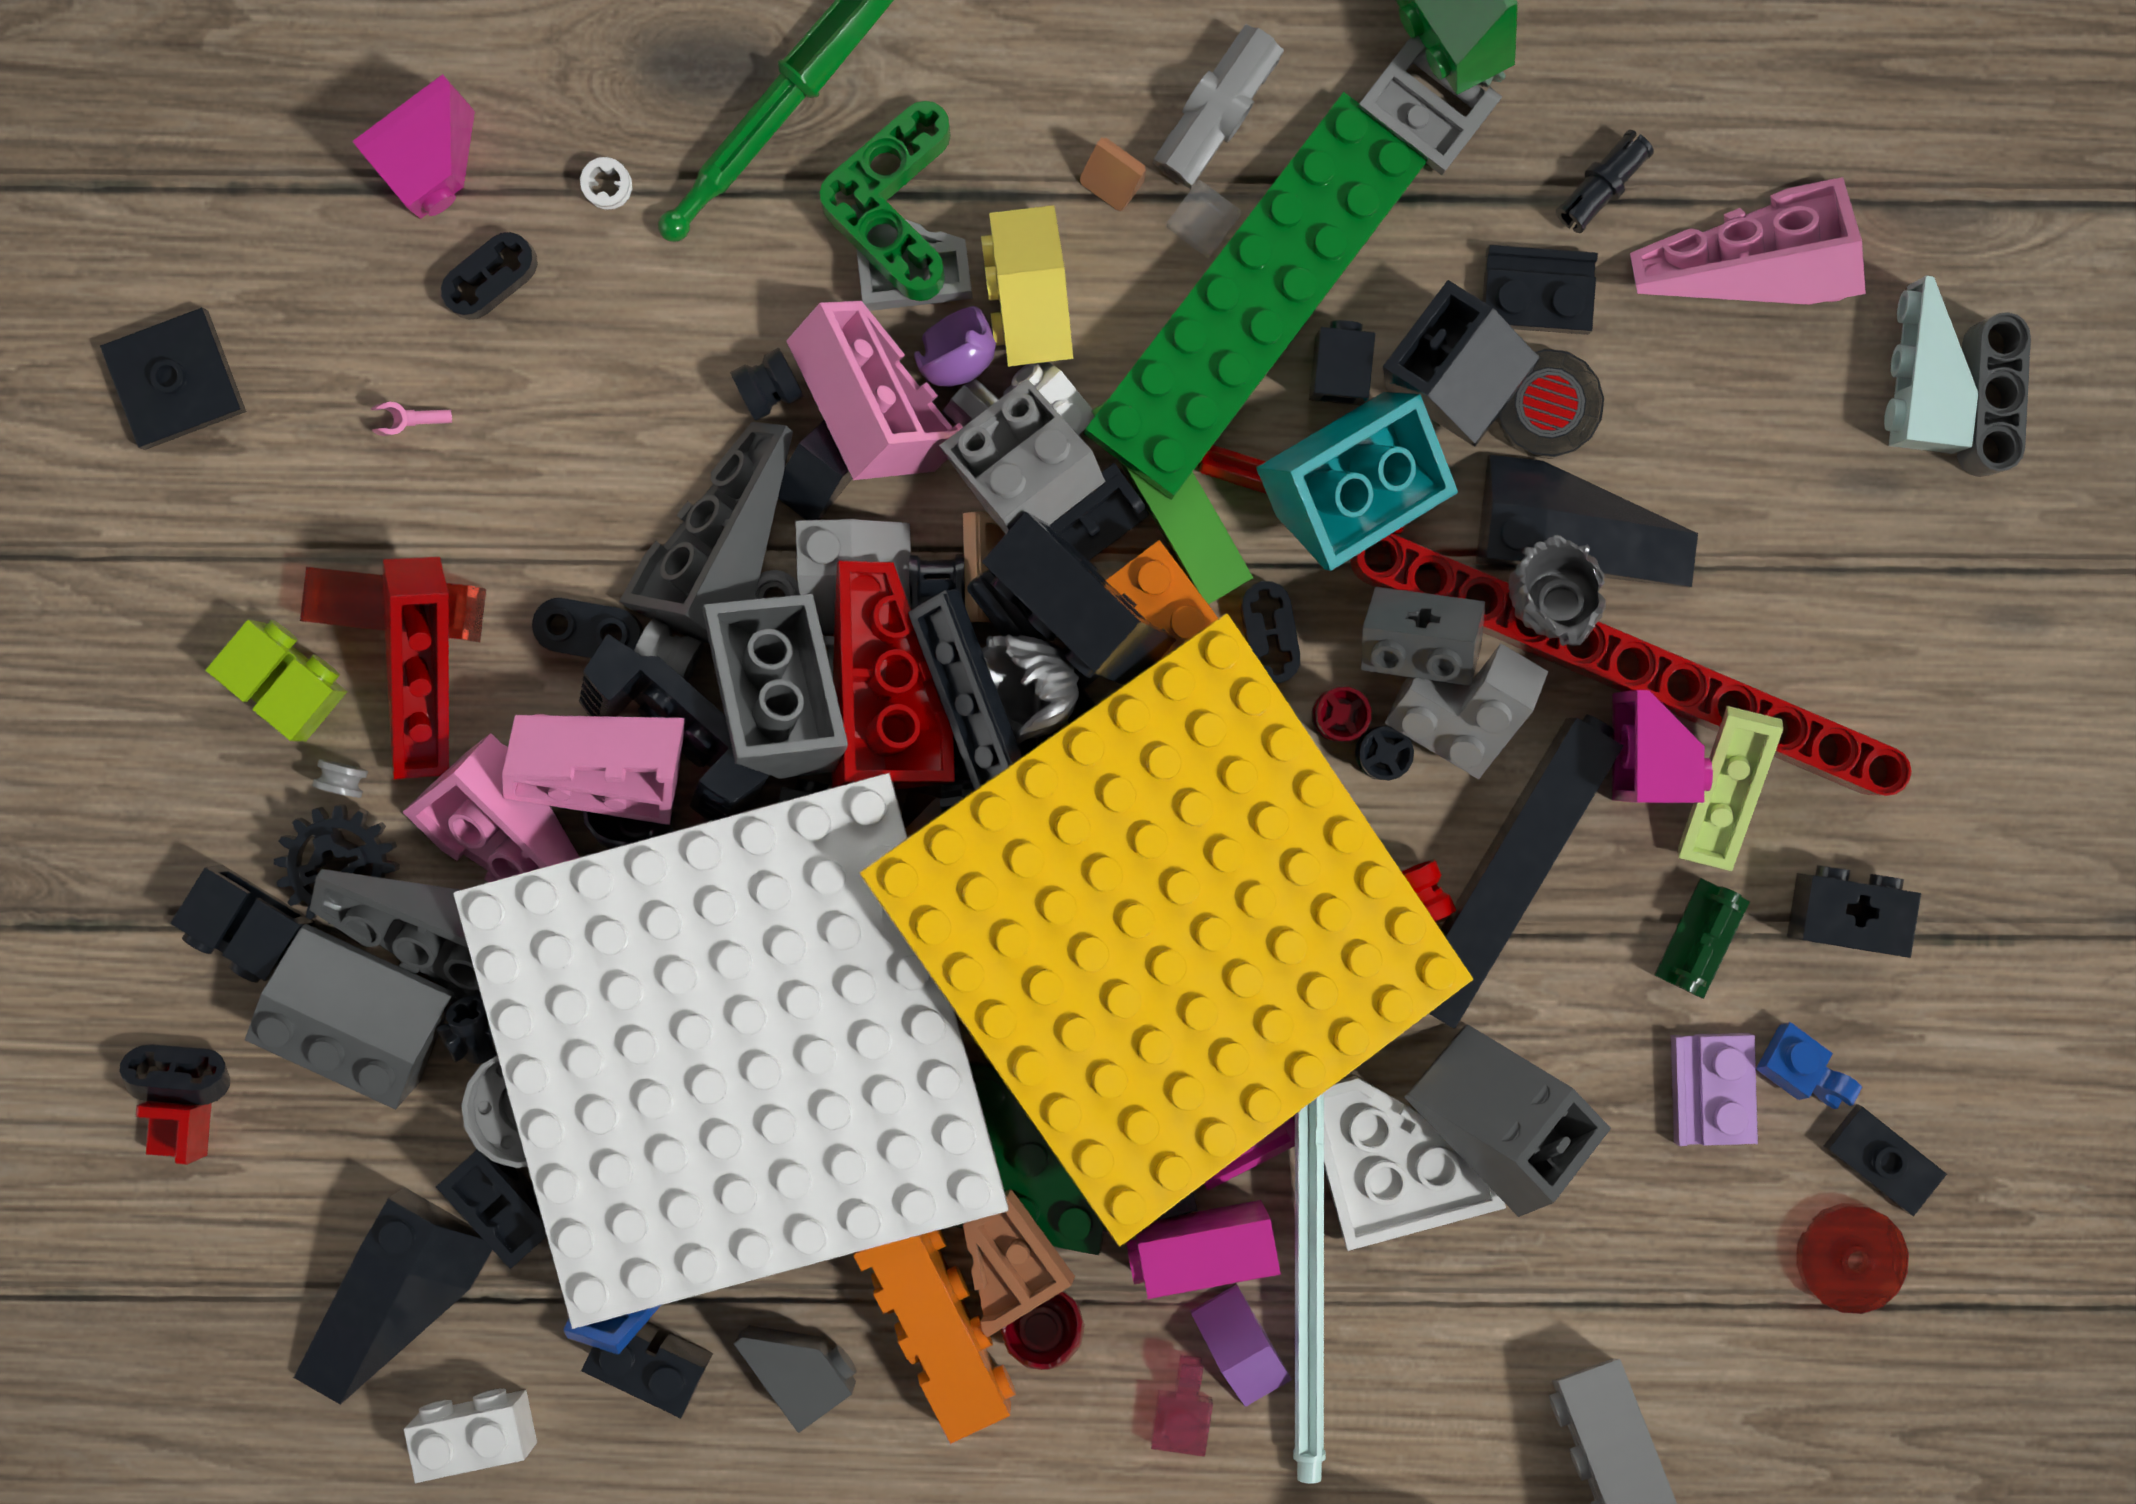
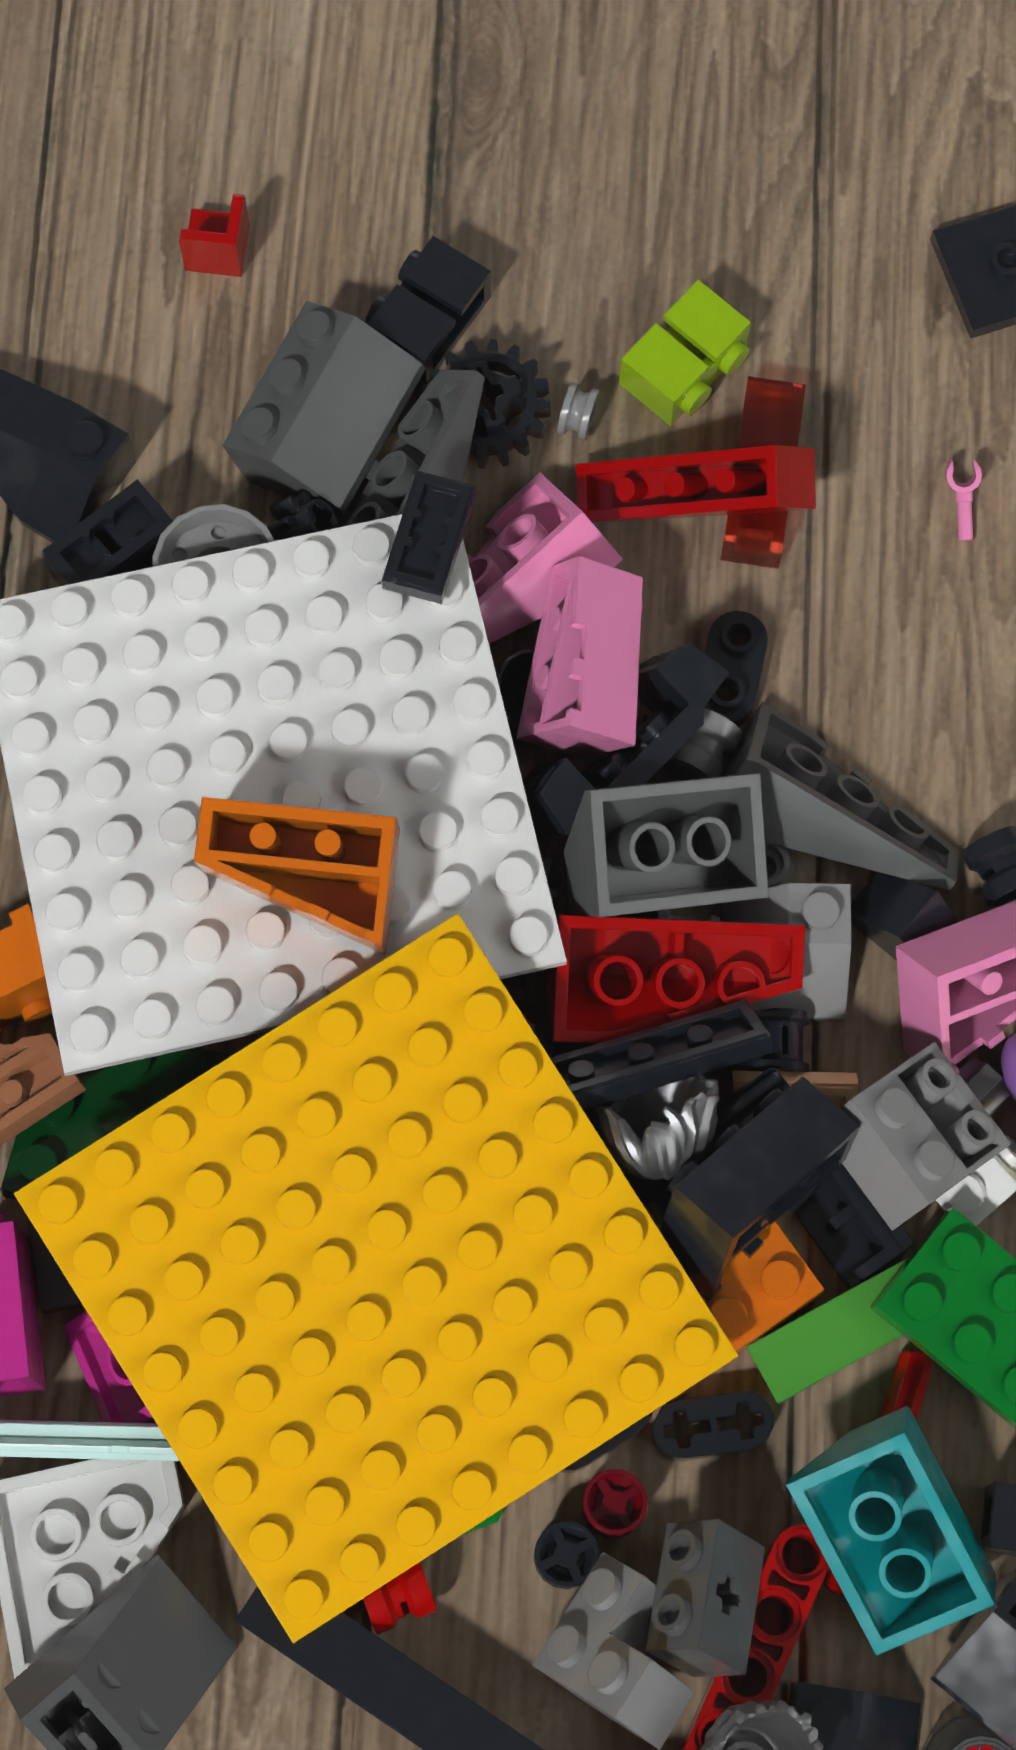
camera: 90 degrees right, 15 degrees down
black beam [119,1044,230,1105] -> none
none -> orange wedge [194,797,400,954]
none -> black plate [382,470,476,604]

